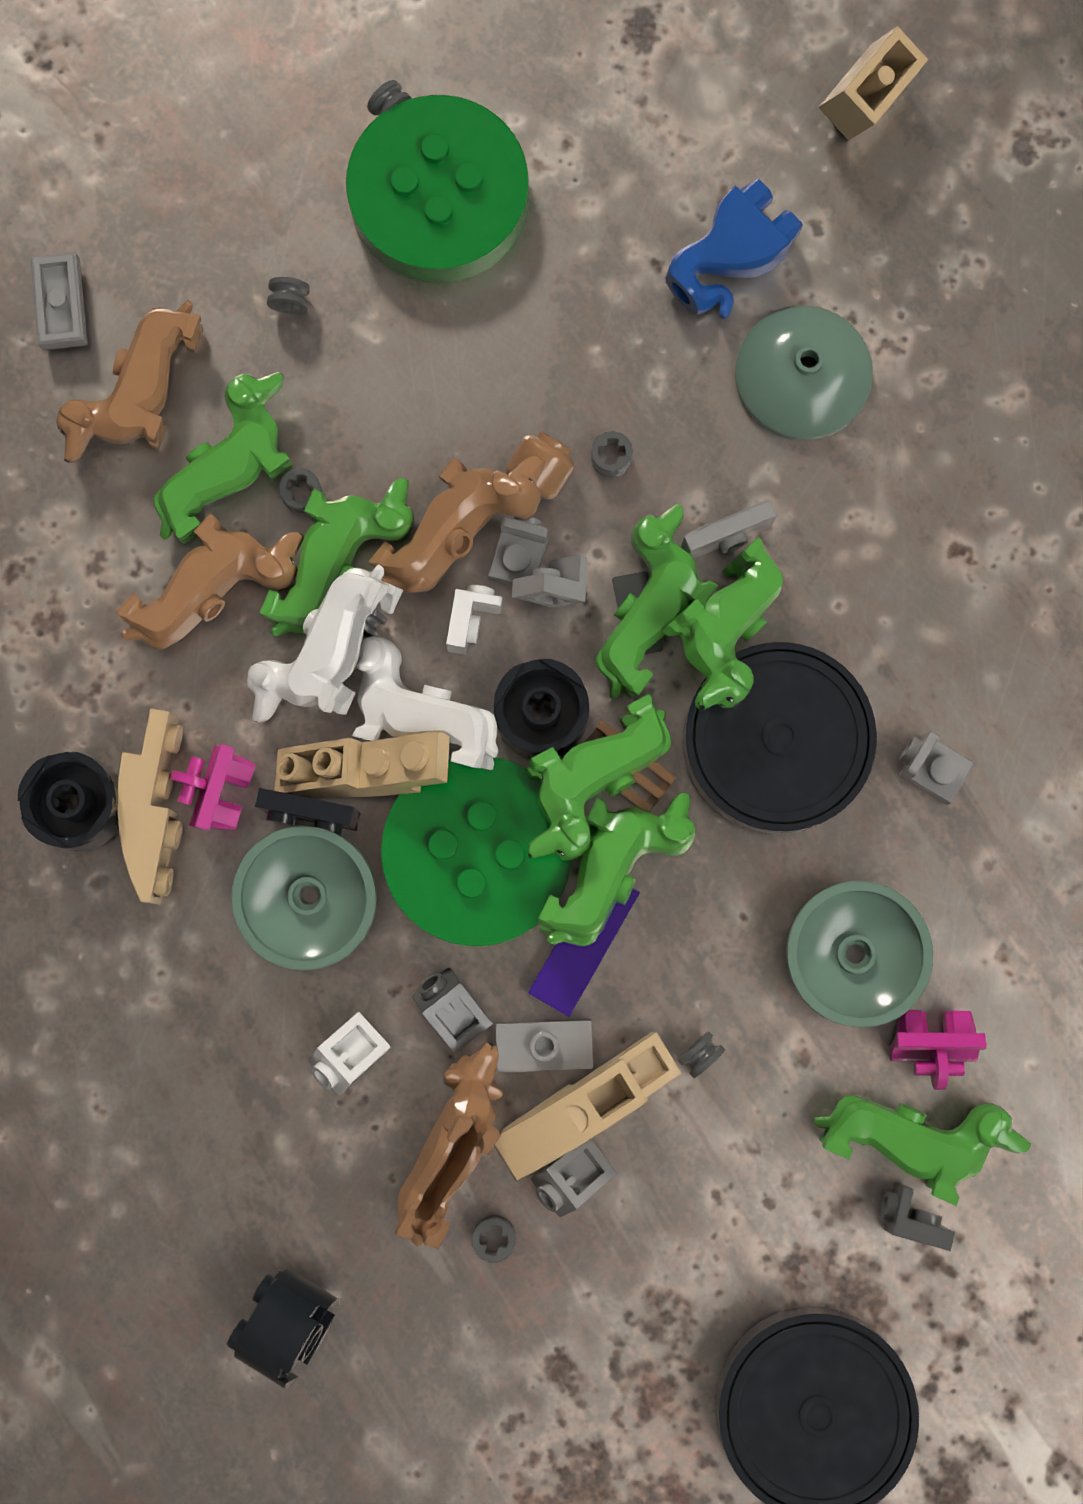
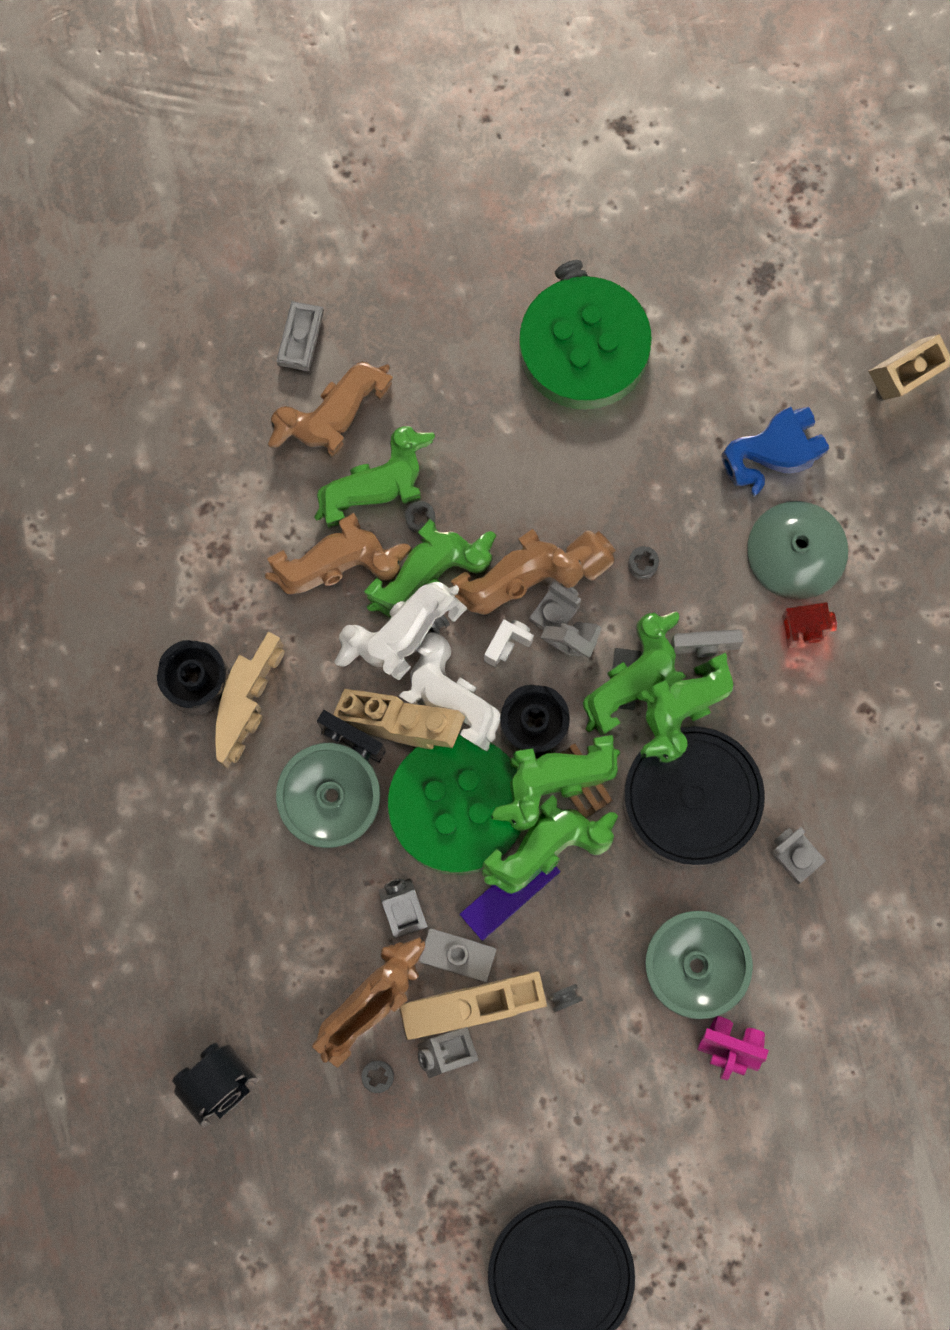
camera: 20 degrees right, 5 degrees down
dark pink hips [170,744,255,830] -> none
dark grey bush [267,277,310,314] -> none
white bracket [308,1012,391,1095] -> none
bright green animal [814,1095,1031,1206] -> none
dark grey bracket [880,1182,955,1251] -> none
none -> clear red brick [782,602,837,649]

